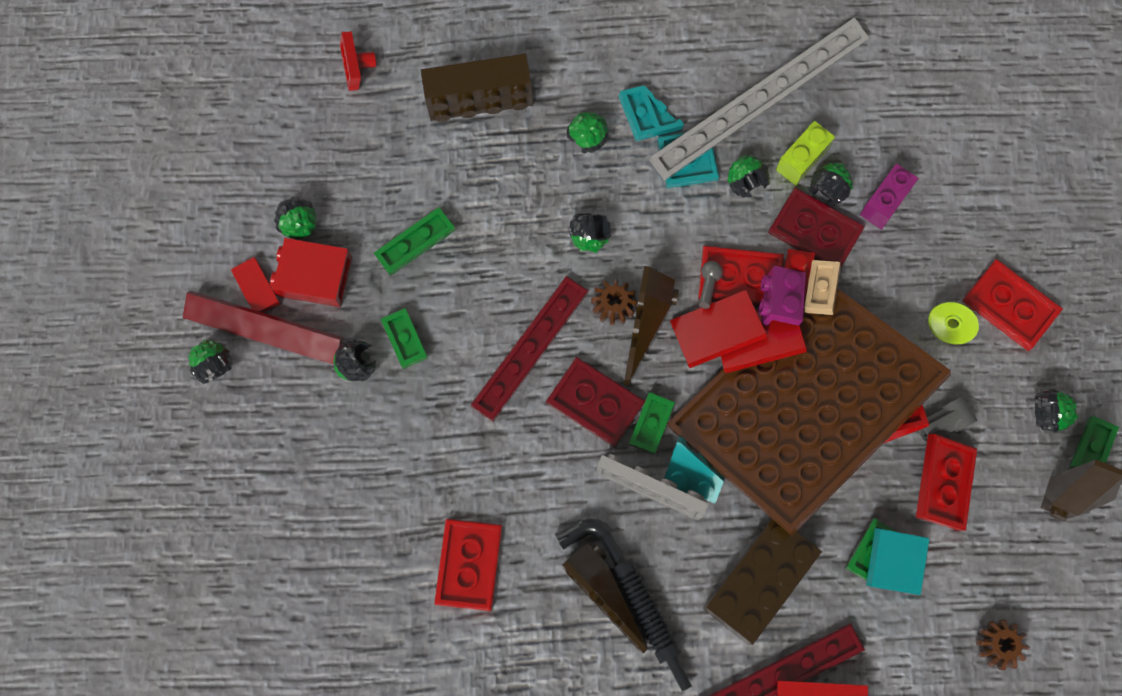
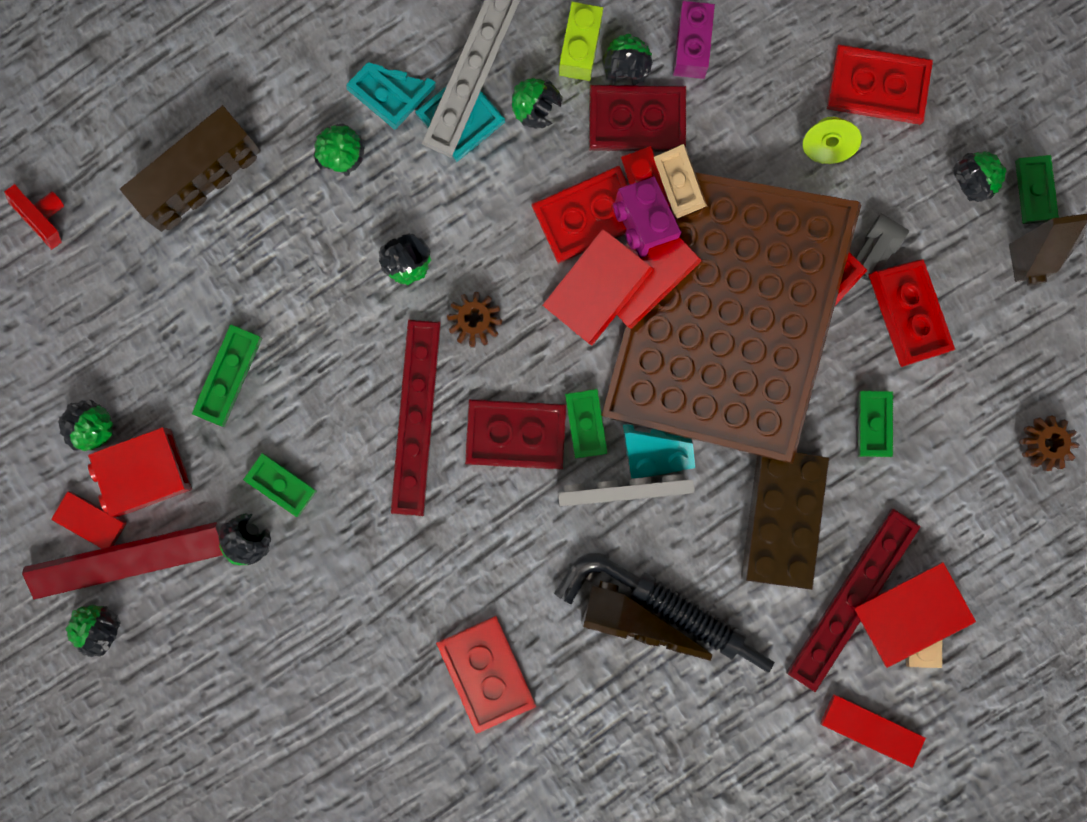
camera: 30 degrees left, 10 degrees up
dark brown wedge [624,266,679,386] -> none
dark grey bar [699,261,723,309] -> none
teal tile [866,528,930,595] -> none

